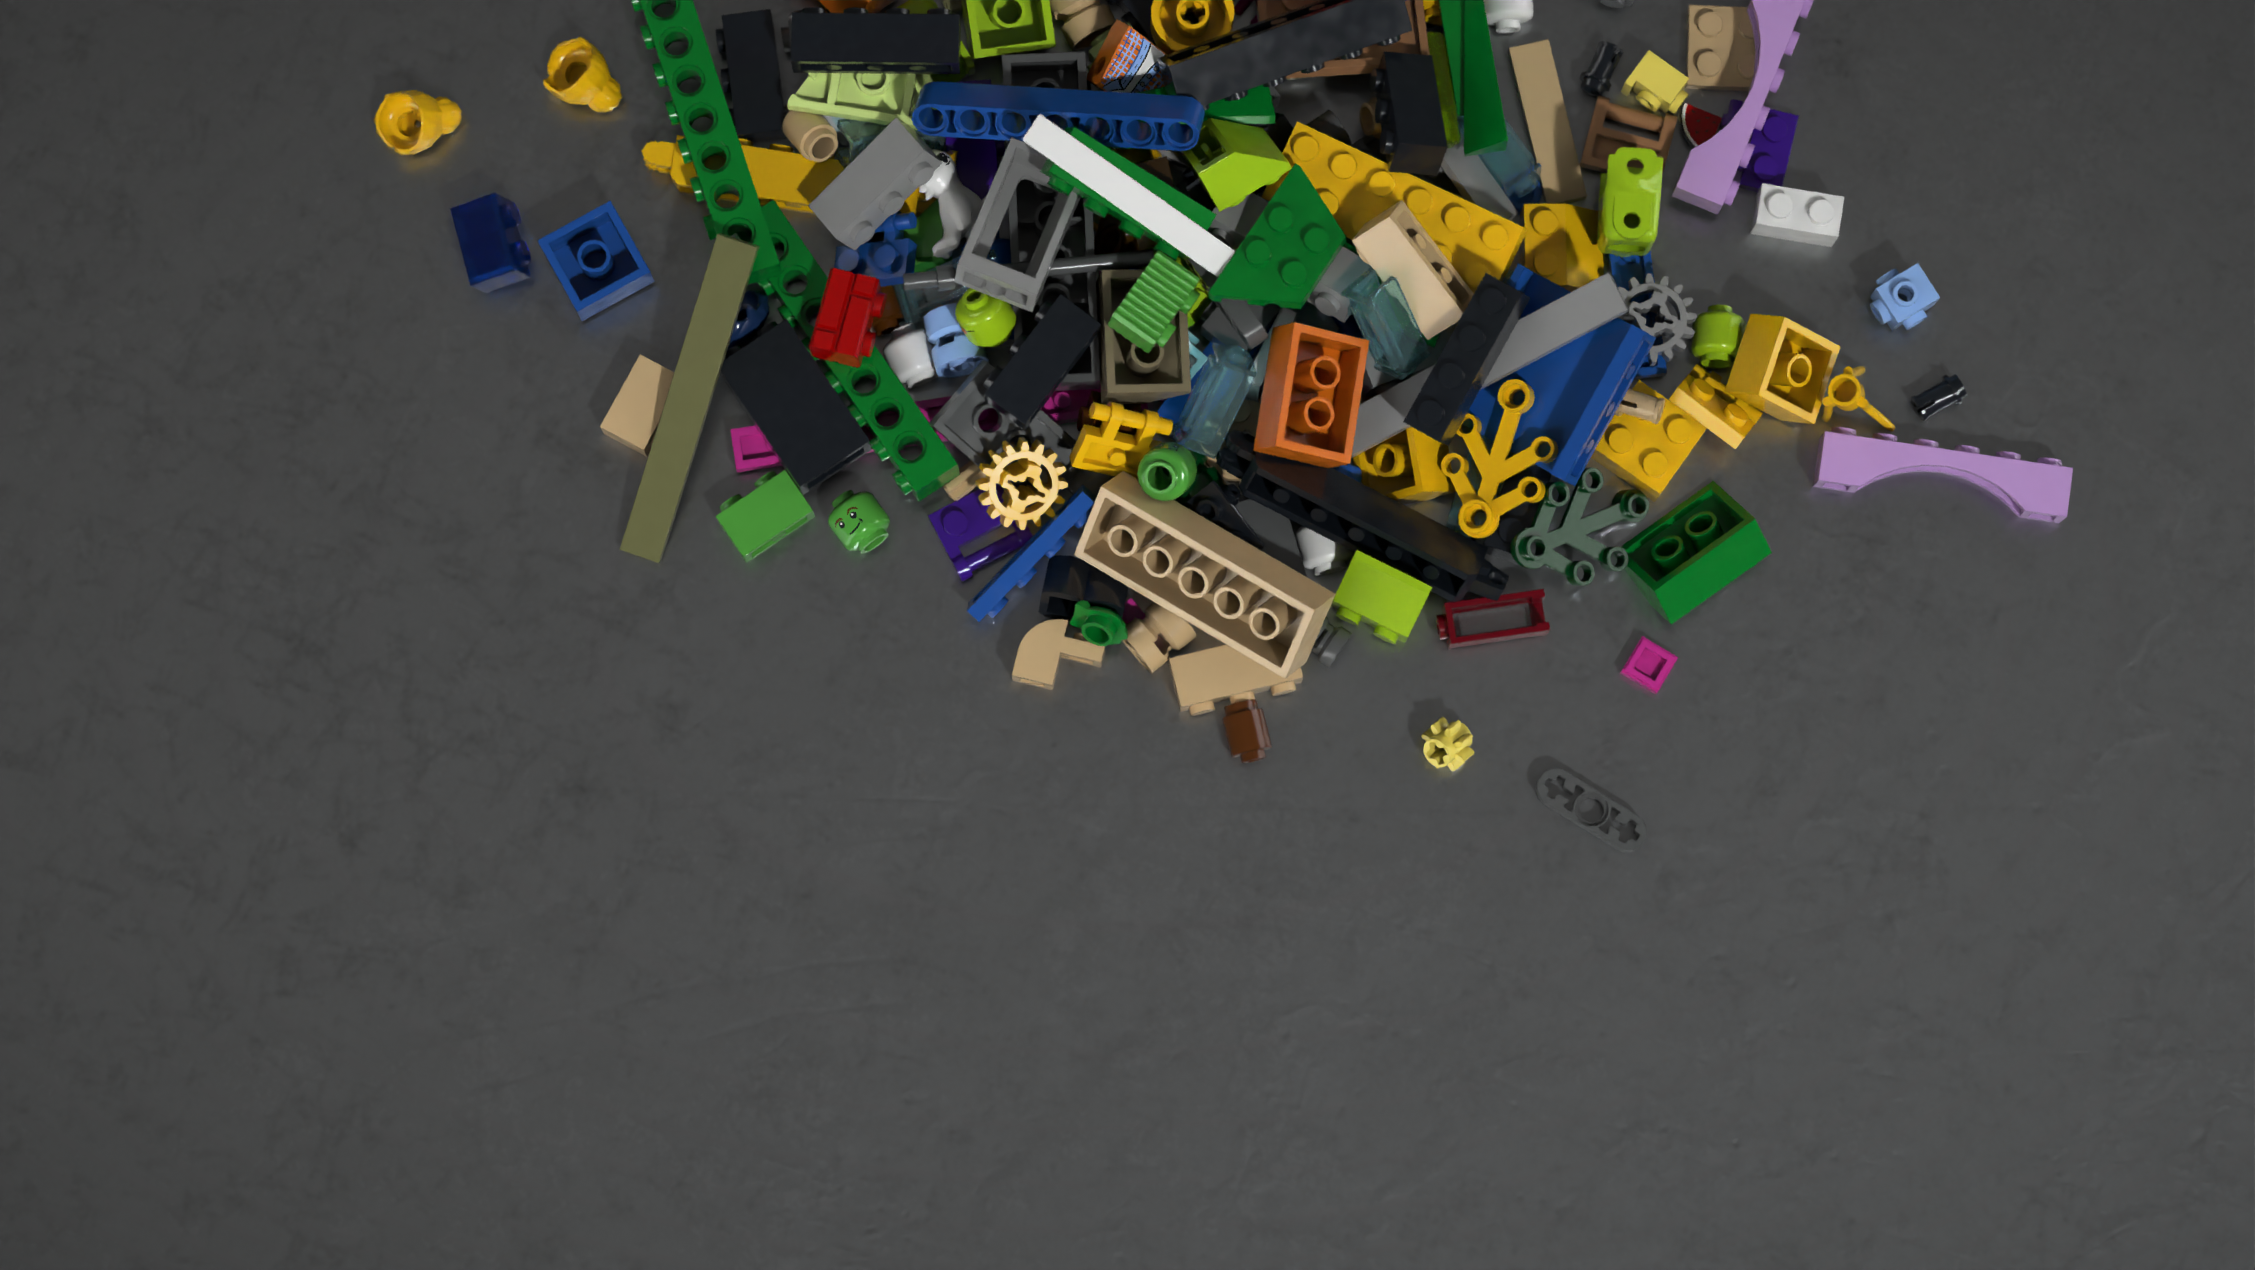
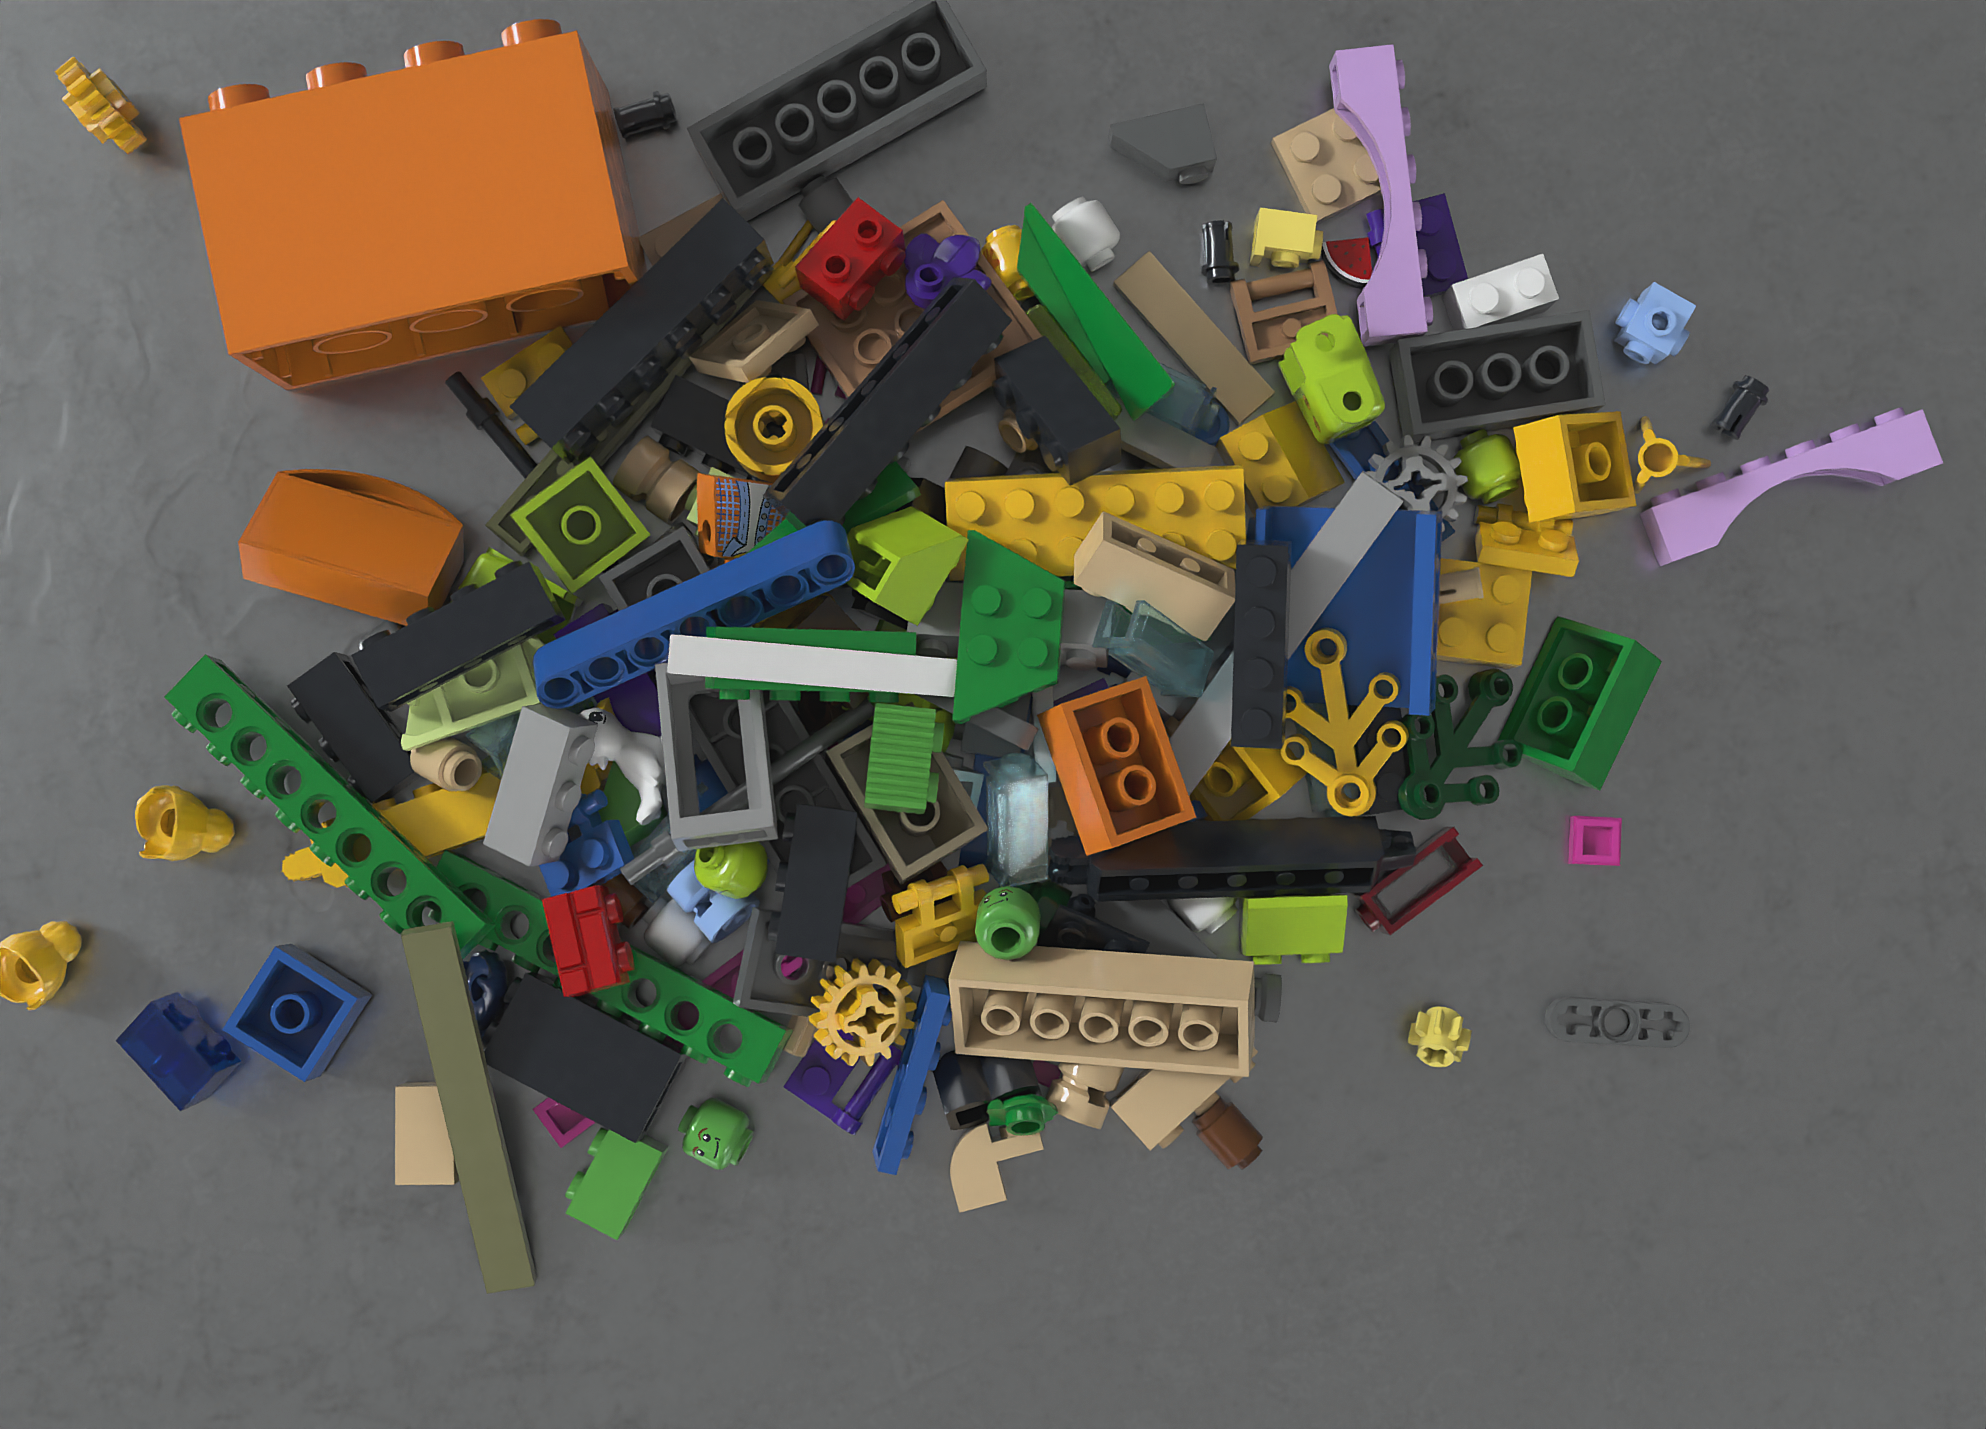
camera: 25 degrees left, 5 degrees up
none -> dark grey brick [1389,310,1606,442]

